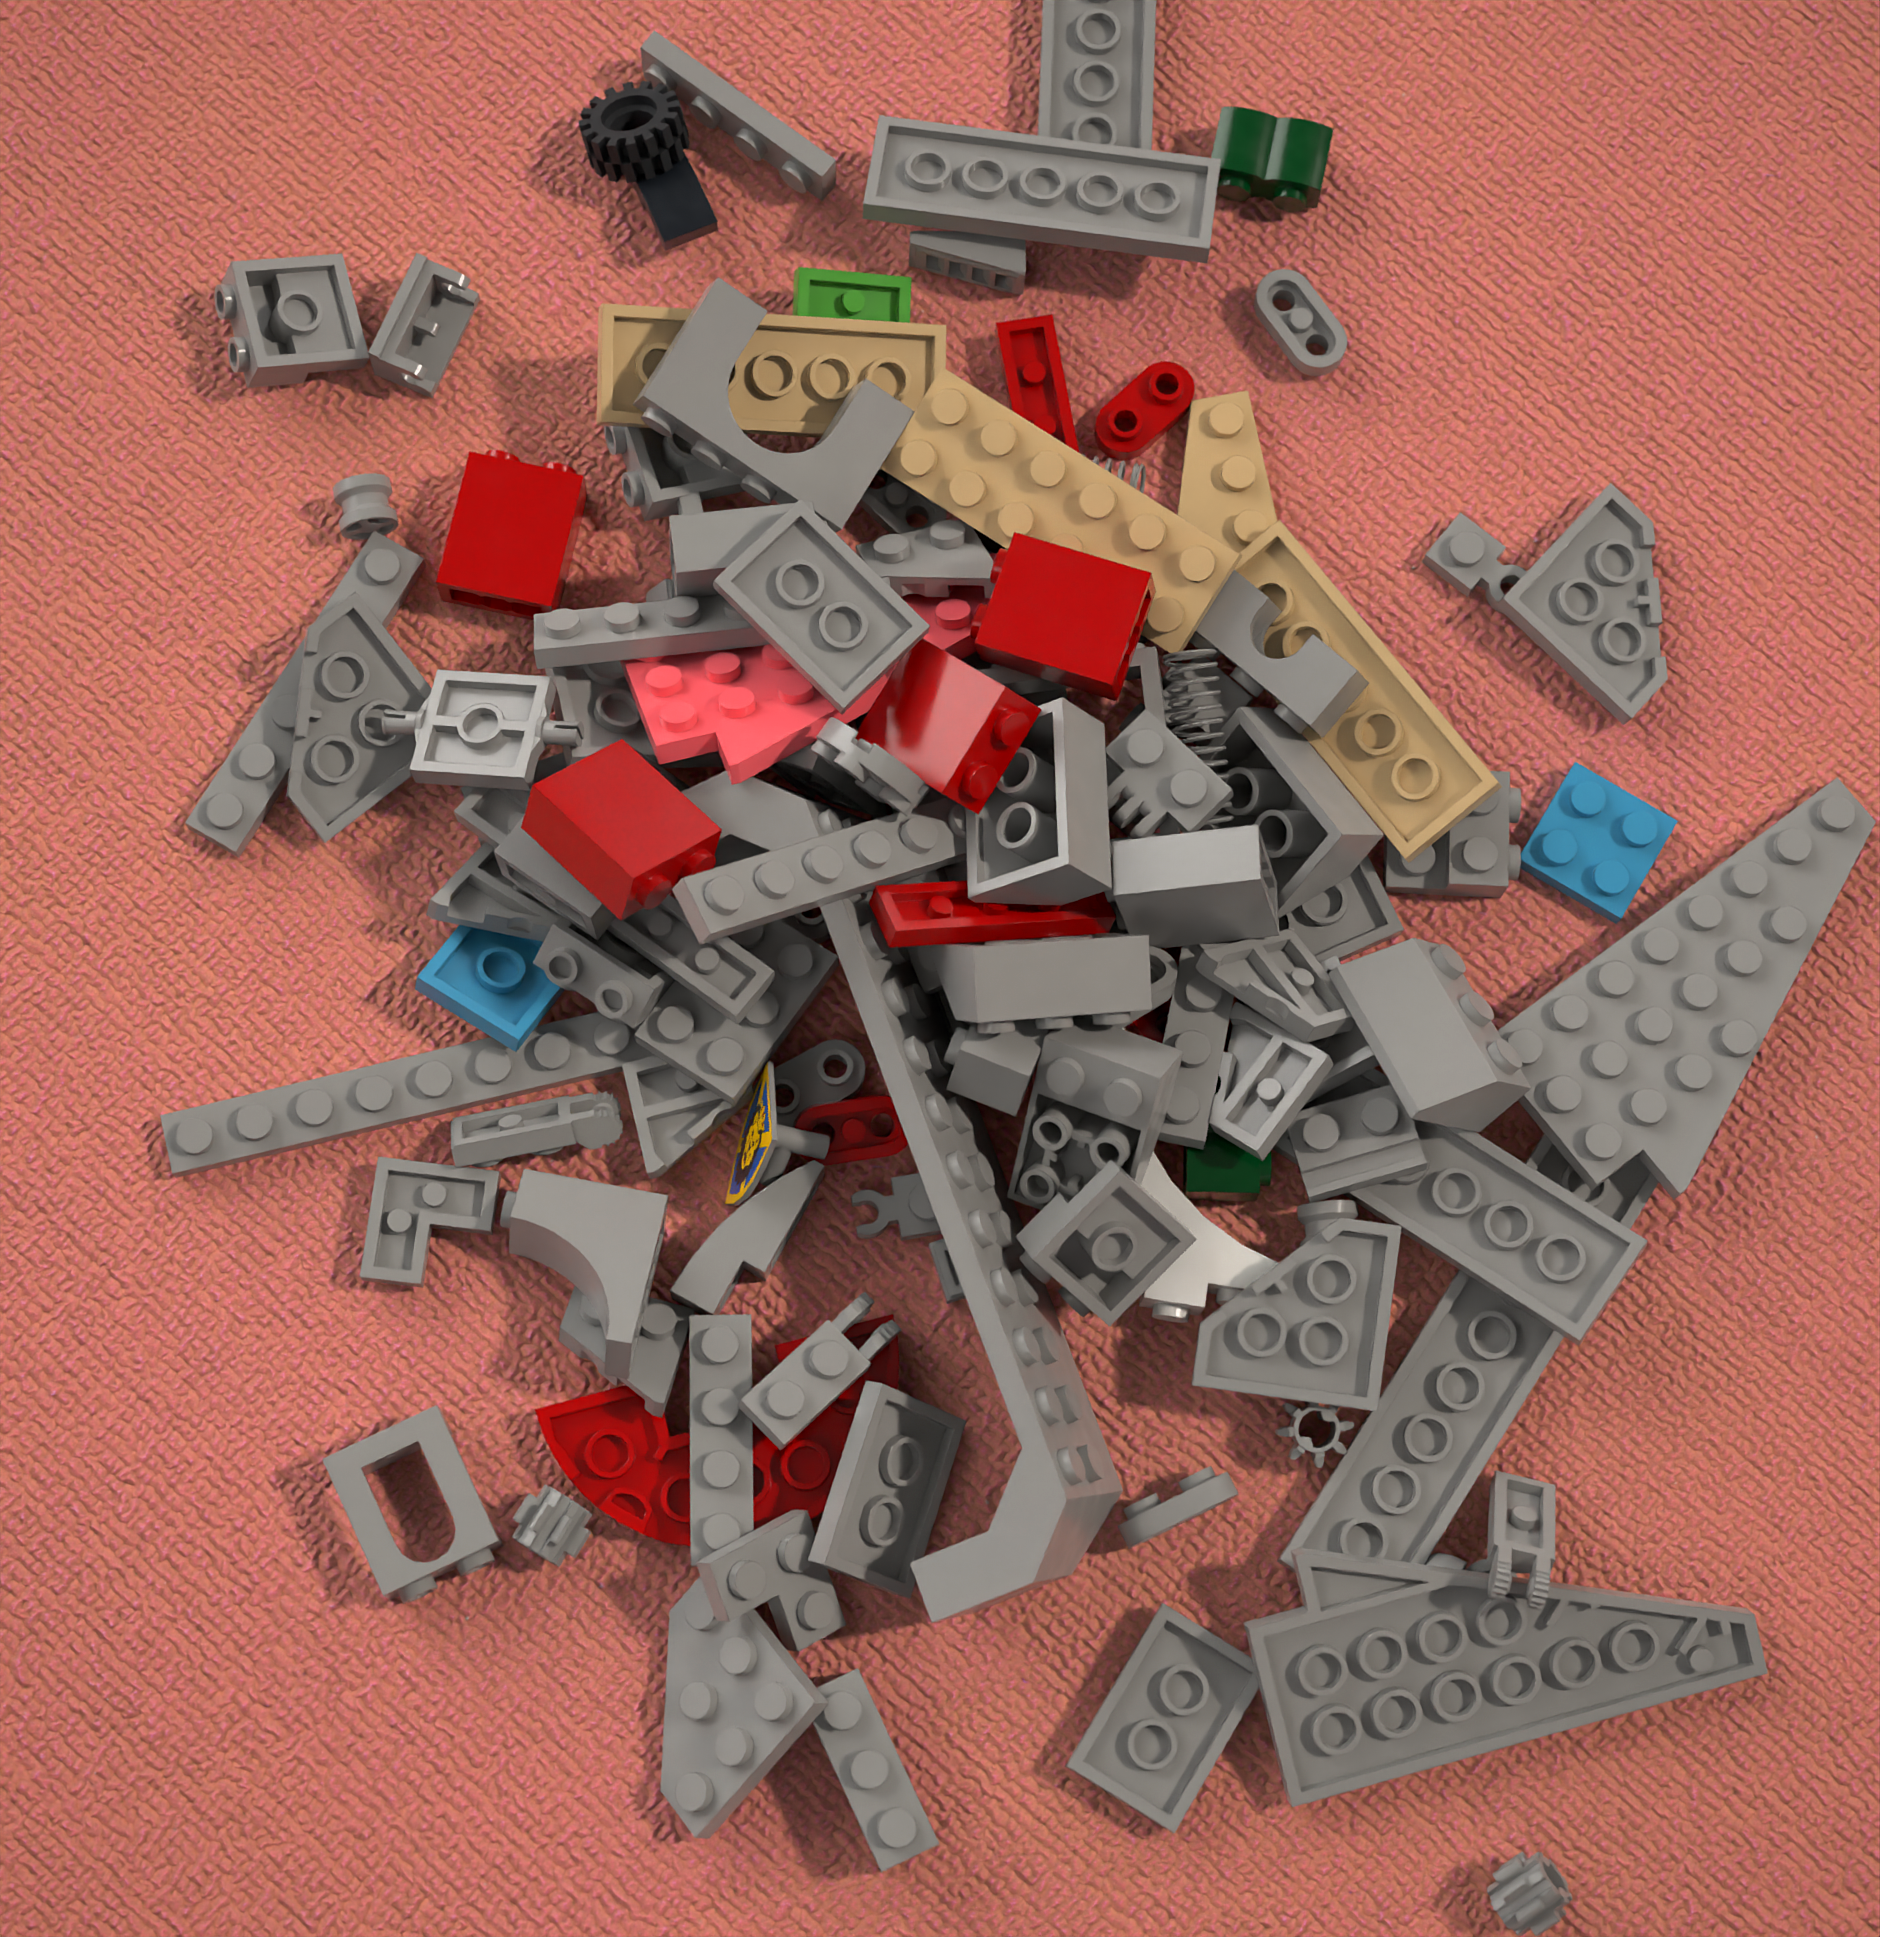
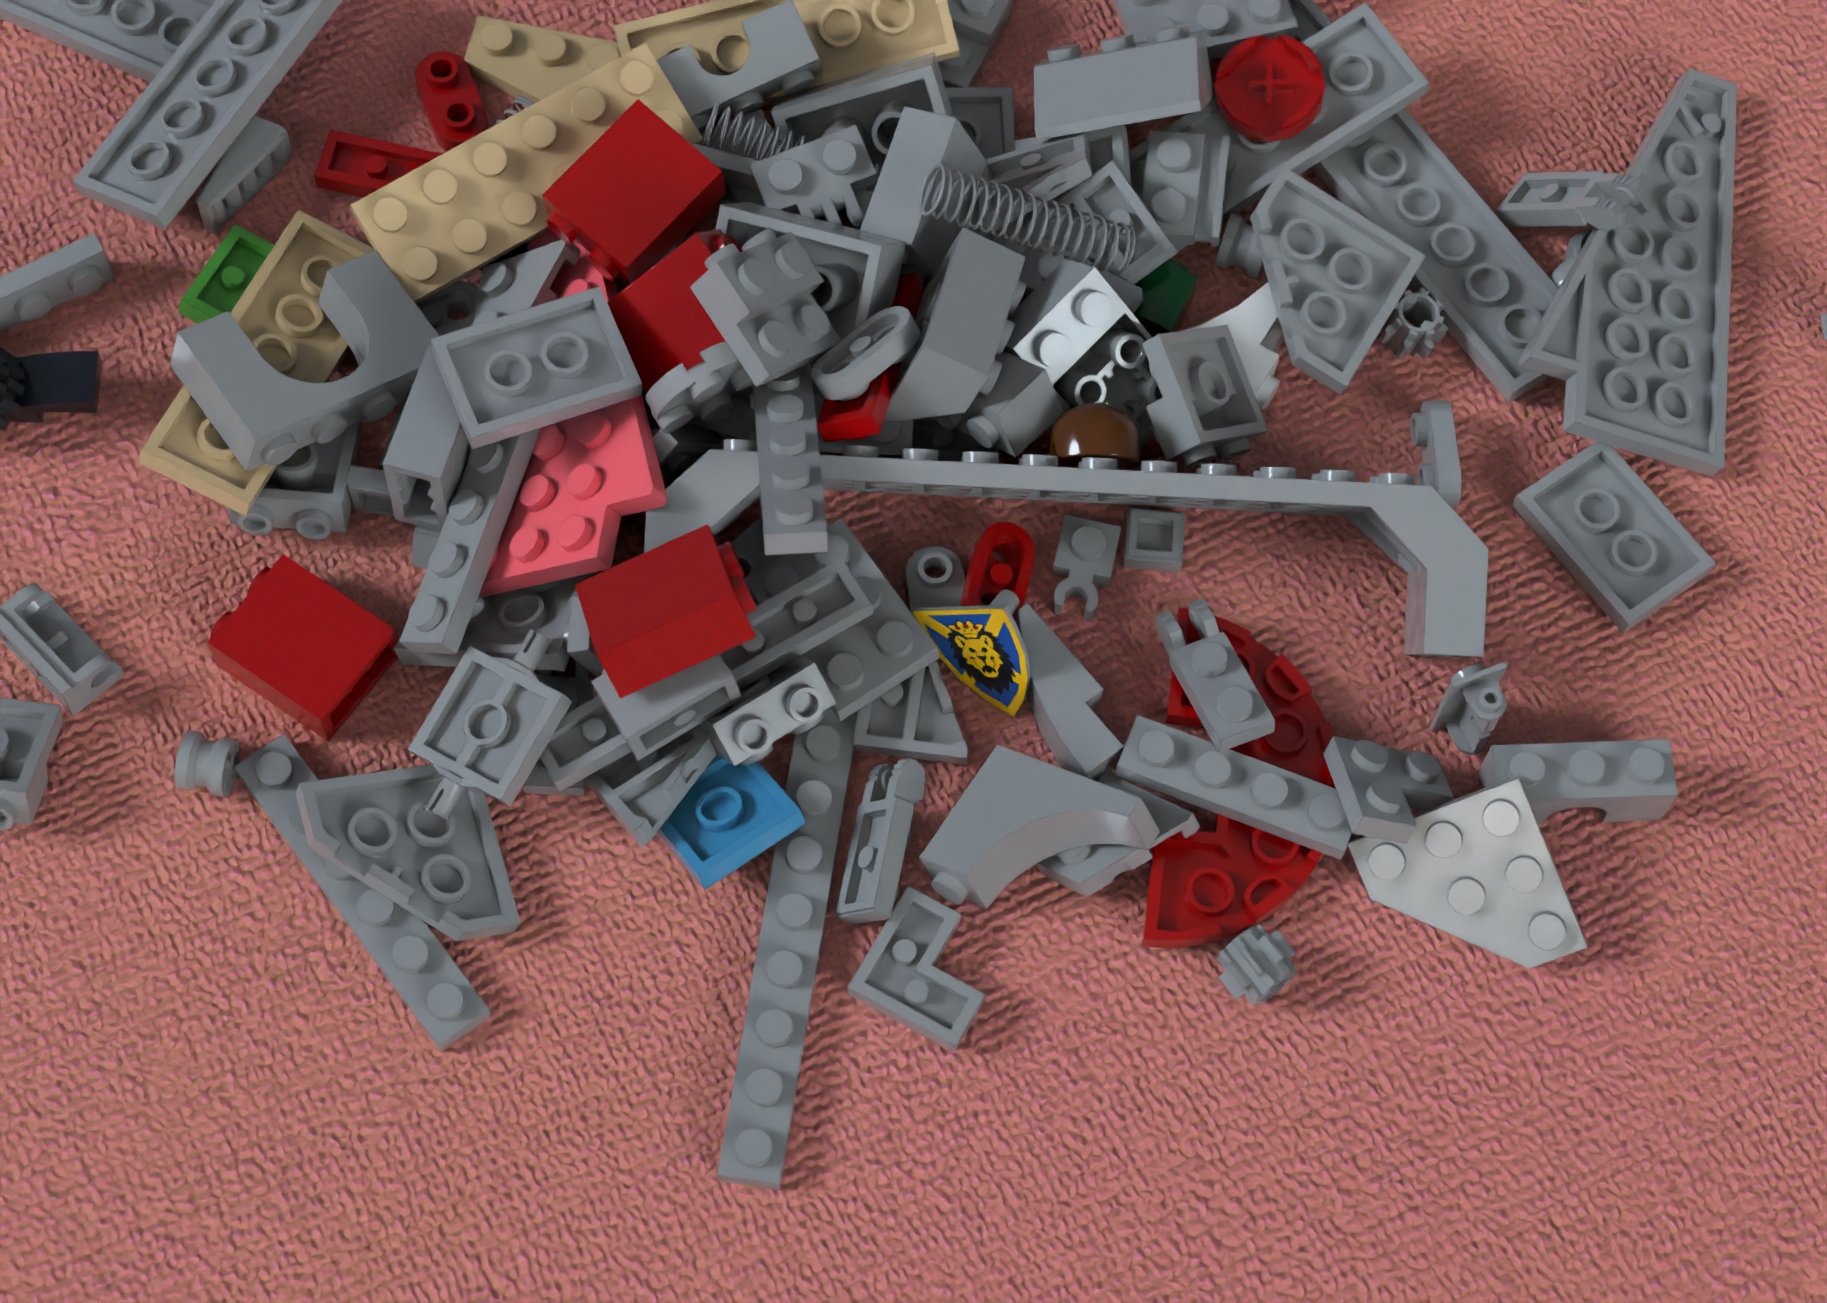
camera: 65 degrees left, 10 degrees down
light grey panel [322,1405,504,1604] -> none
light grey plate [808,1381,966,1598] -> none
none -> light grey plate [690,228,841,387]
none -> light grey plate [811,306,921,401]
none -> light grey piece [919,163,1136,276]
none -> reddish brown hair [1049,403,1140,464]
none -> red tile [1214,35,1325,142]
none -> light grey hinge [1429,662,1507,755]

